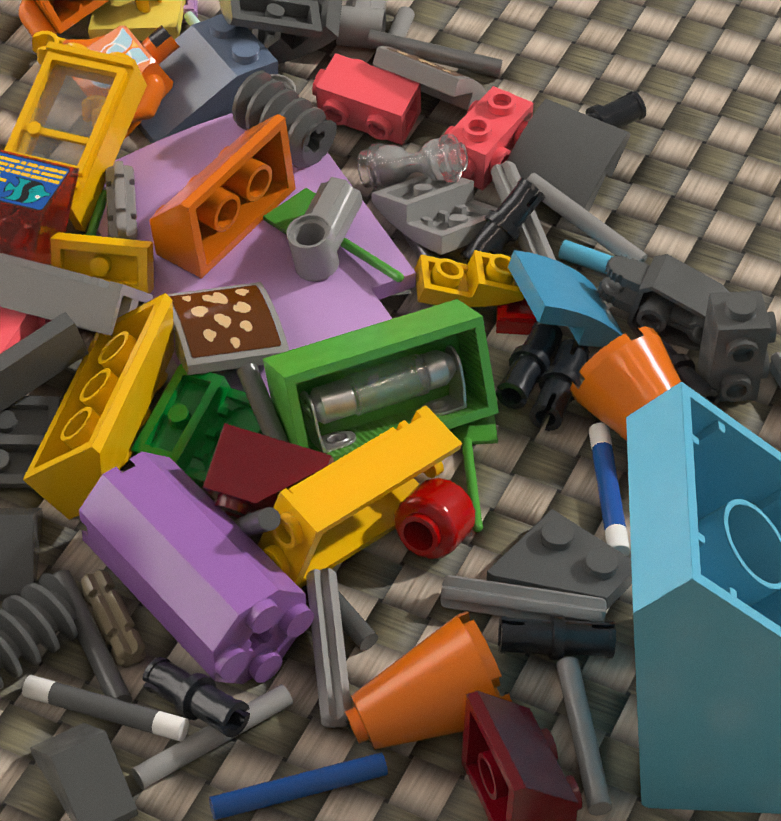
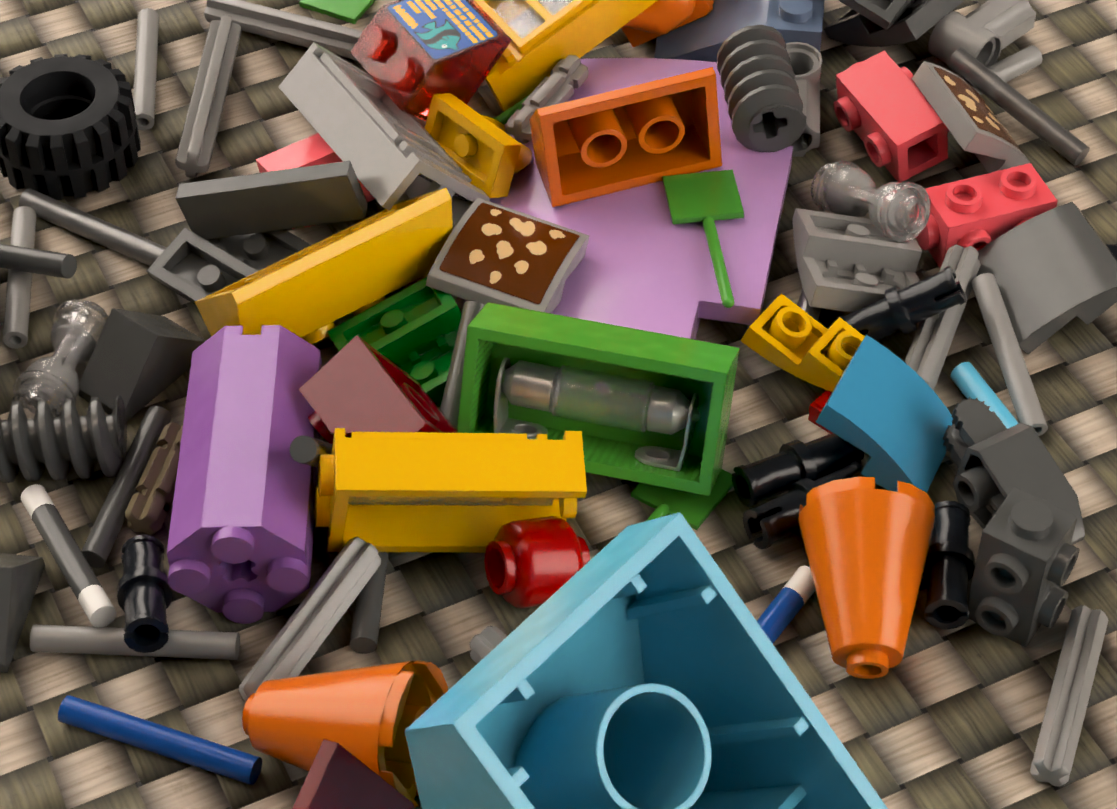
camera: 40 degrees right, 0 degrees up
light grey piece [286,177,363,281] -> none

